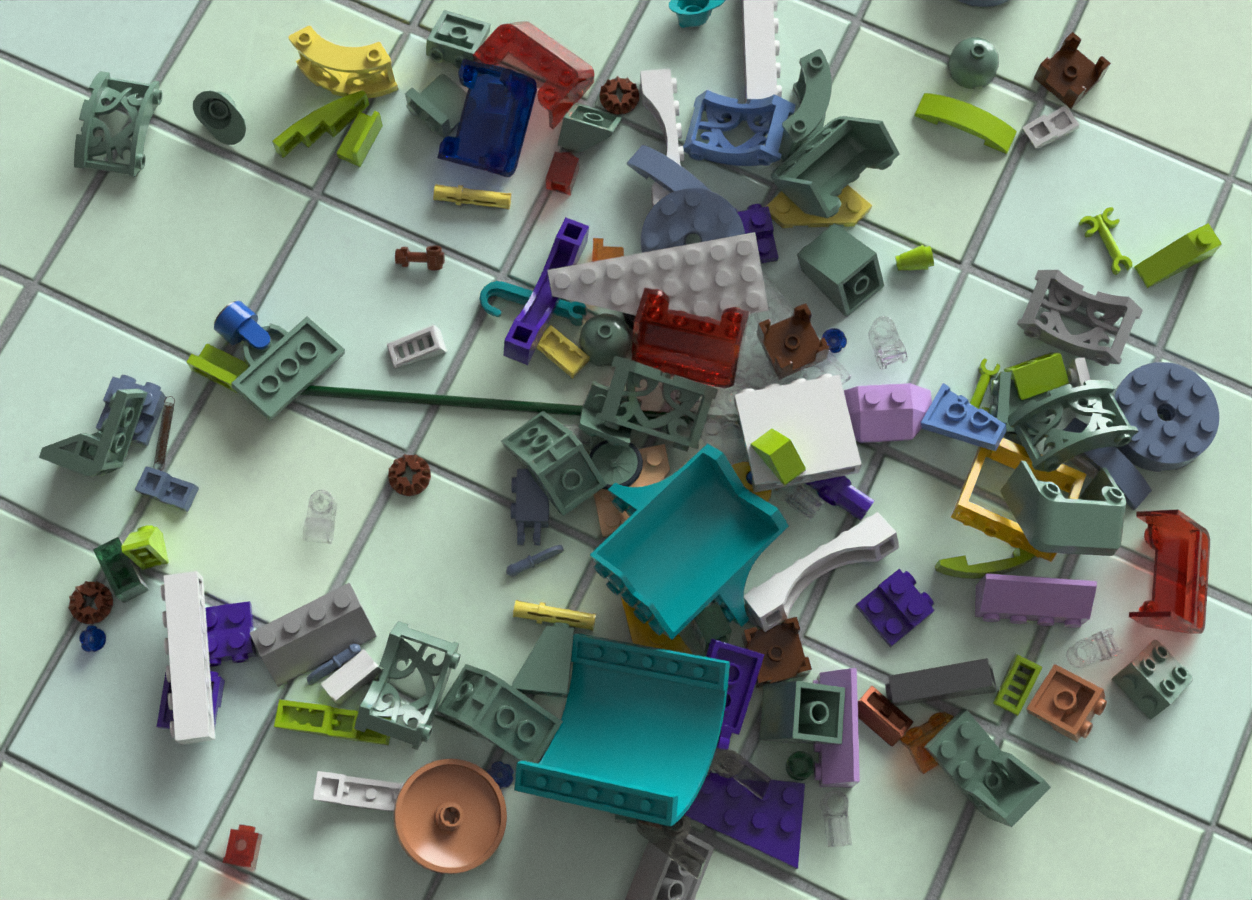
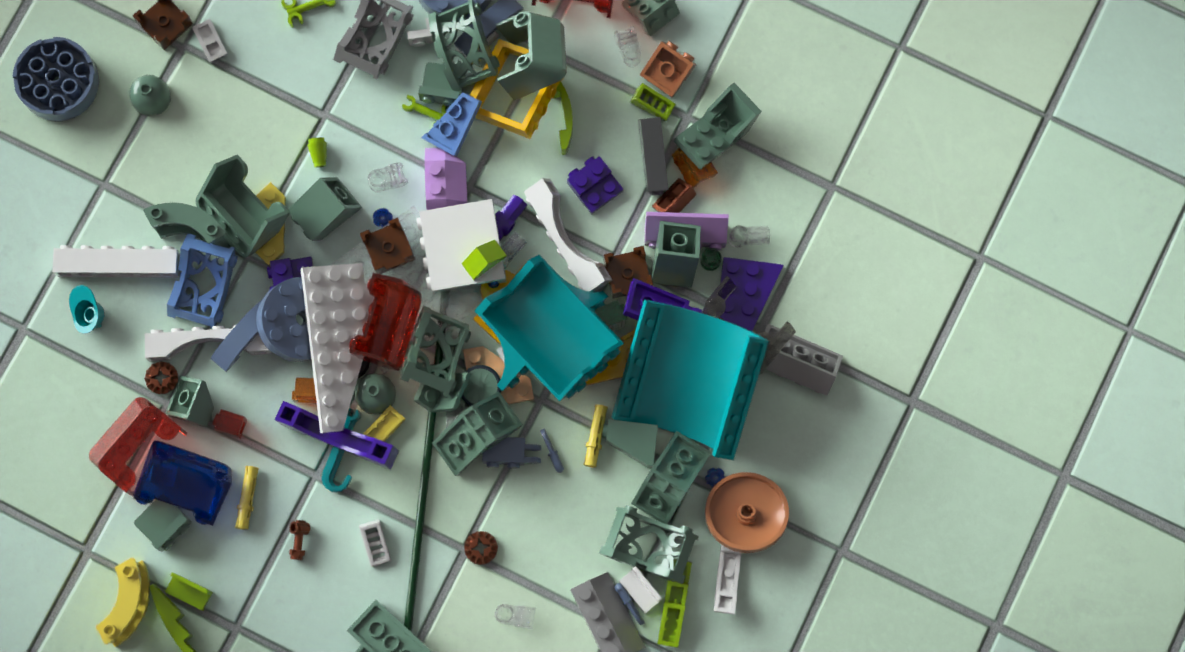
camera: 90 degrees left, 5 degrees up
sand green plate [426,10,491,69] -> none
lime slope [914,93,1017,154] -> none
lavender slope [975,574,1097,628] -> none
lime panel [1004,352,1069,400] -> none

